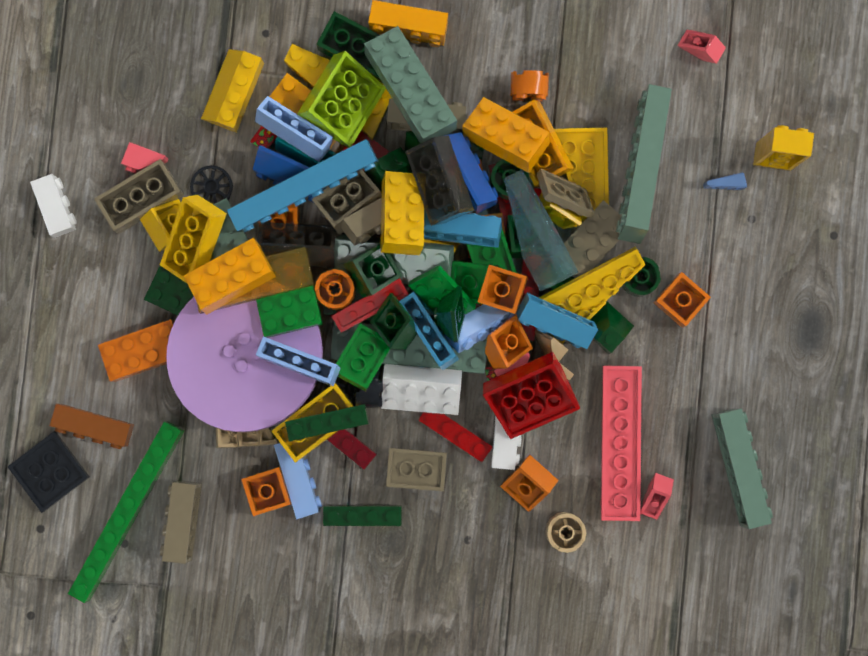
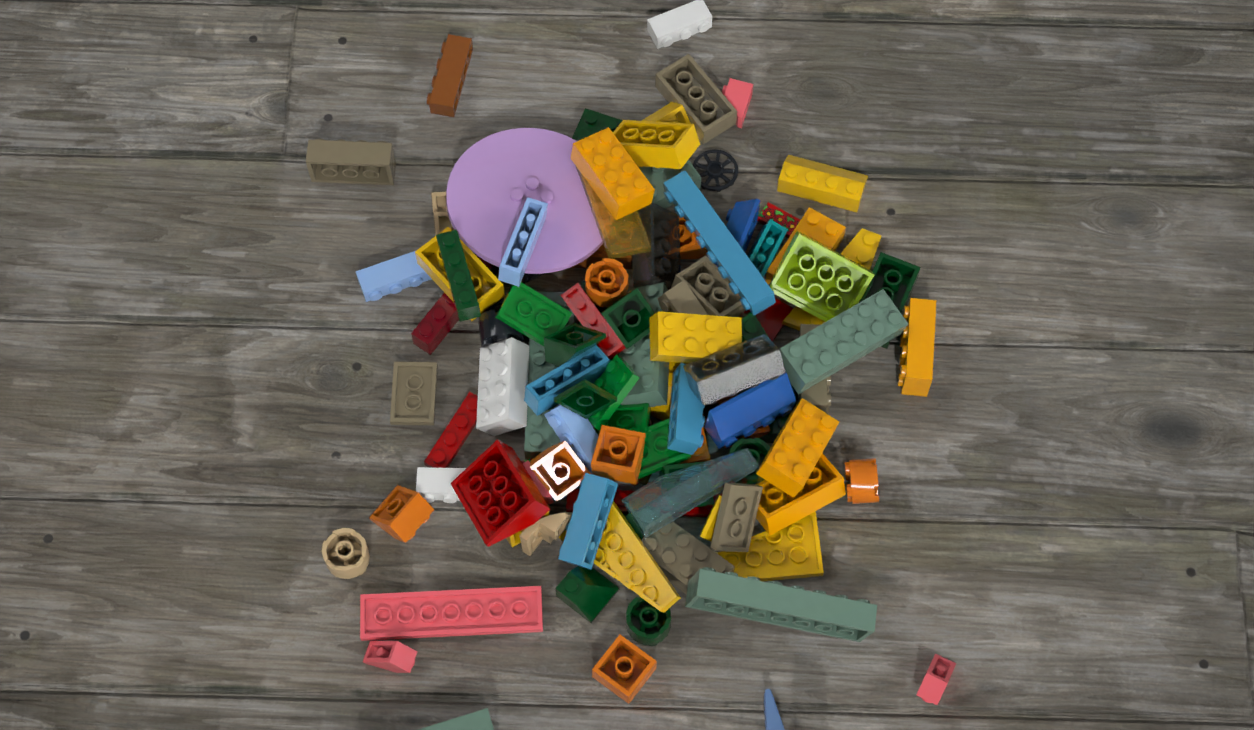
camera: 90 degrees right, 20 degrees down
black plate [7,431,90,513] -> none
green brick [68,421,185,603] -> none
orange brick [98,319,175,382] -> none
orange brick [241,467,292,516] -> none
light blue brick [255,96,333,162] -> none
green plate [256,286,323,338] -> none
dark green brick [323,505,402,526] -> none

